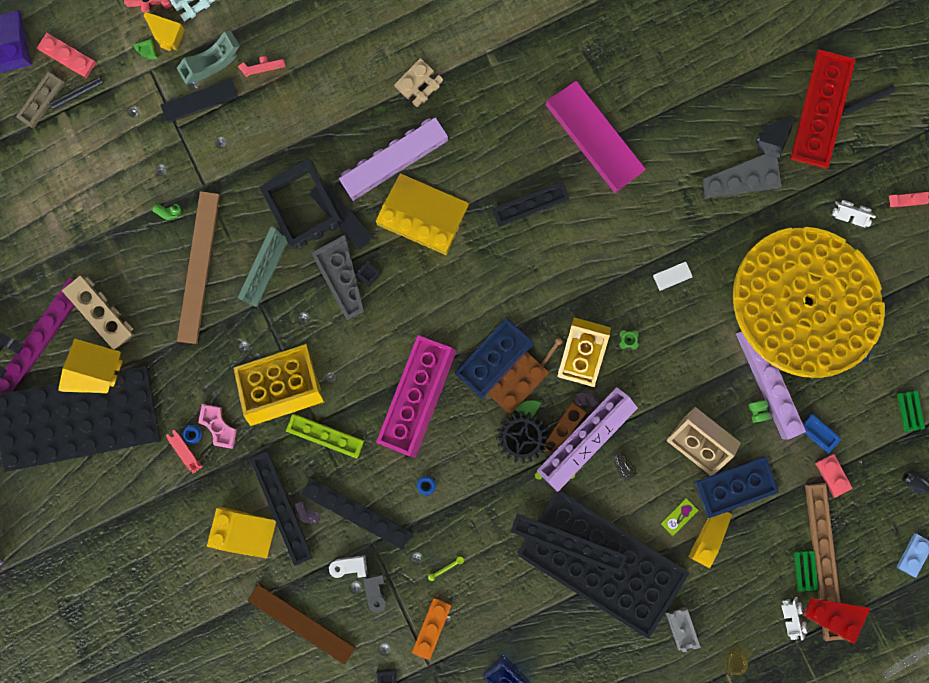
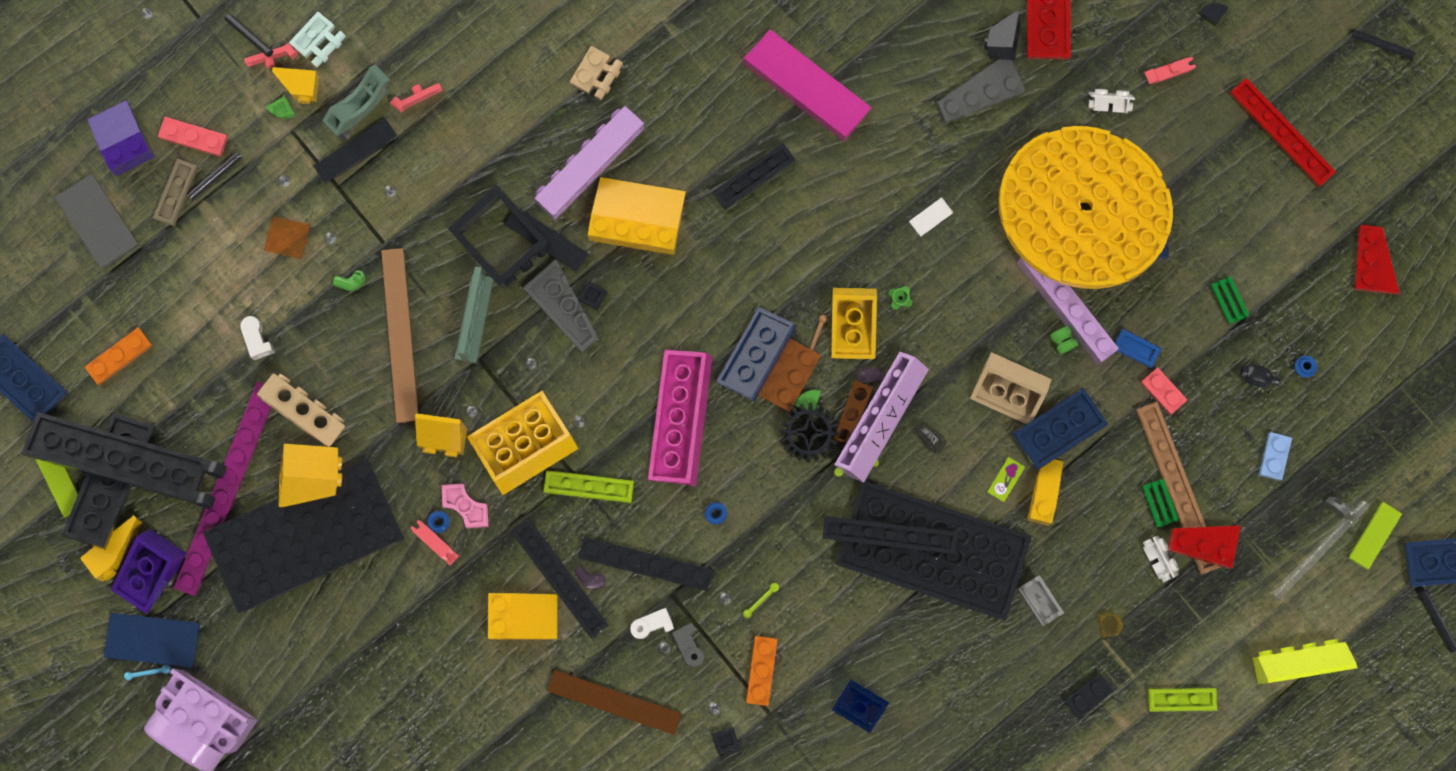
camera: 20 degrees left, 5 degrees down
none -> white leg [240,316,275,360]
none -> clear orange piece [264,216,311,259]
none -> yellow slope [415,414,467,457]

